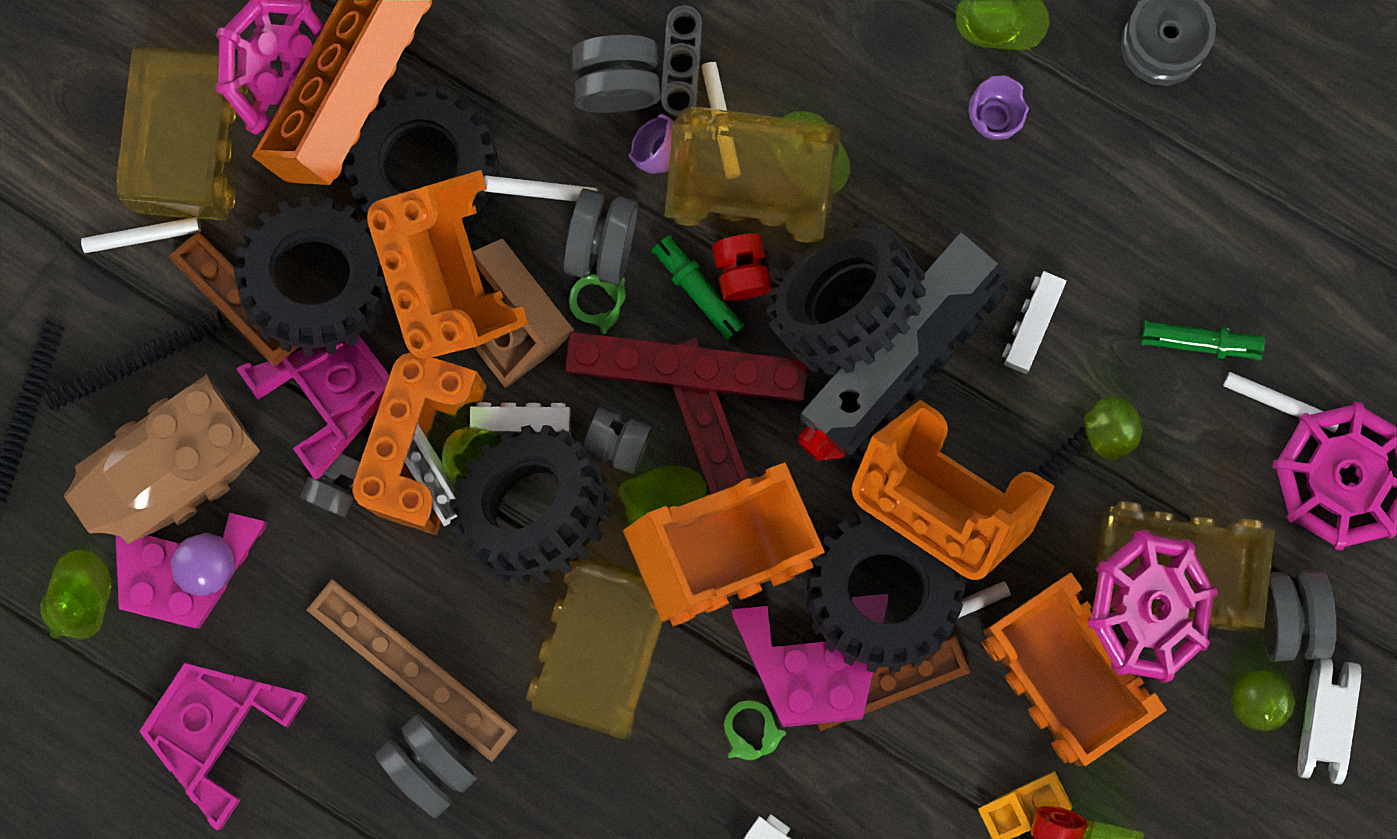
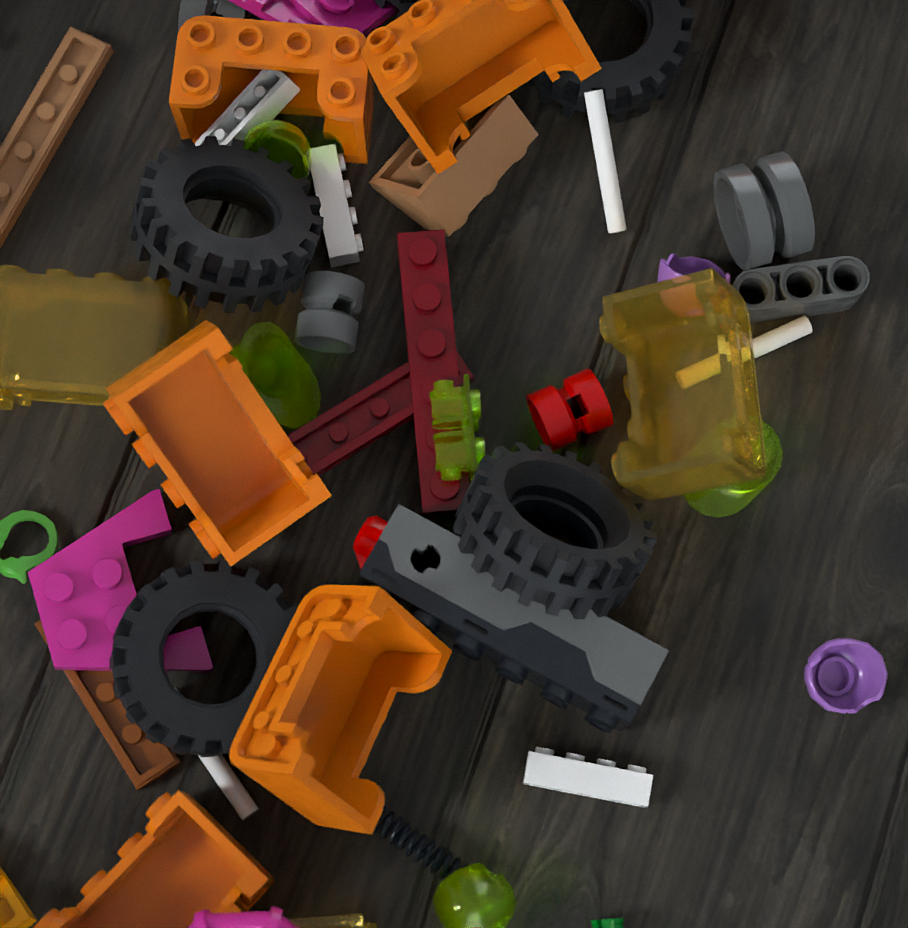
camera: 70 degrees right, 5 degrees down
dark grey wheel [564,188,638,285] -> none
bright green piece [569,274,626,334] -> none
green pin [651,235,746,342] -> none
none -> clear neon green hinge [429,374,485,484]

